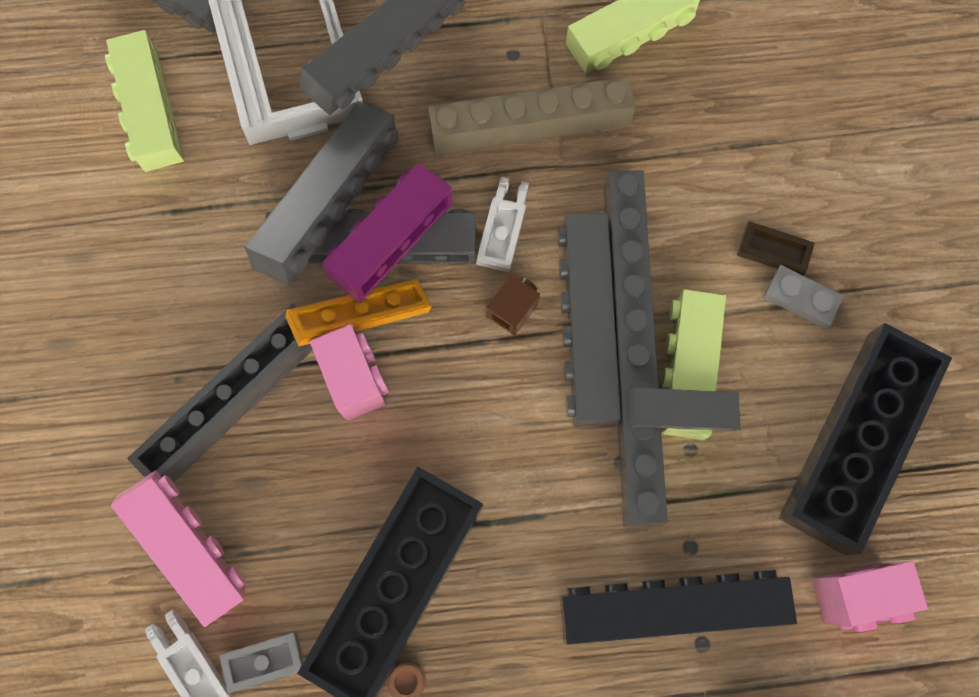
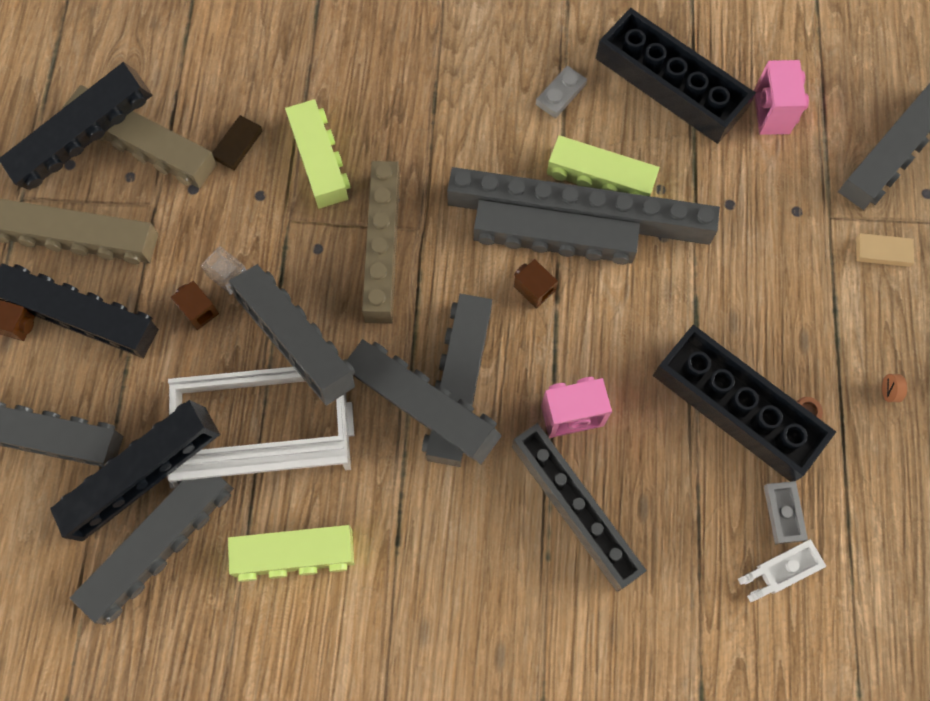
camera: 80 degrees left, 5 degrees down
bright pink brick [110,470,246,628] -> none
light orange tile [285,278,432,346] -> none
magenta brick [322,163,453,303] -> none
white hinge [476,177,529,273] -> none
black brick [559,570,797,645] -> none
dark grey tile [629,387,741,431] -> none
dark brown tile [737,221,815,276] -> none

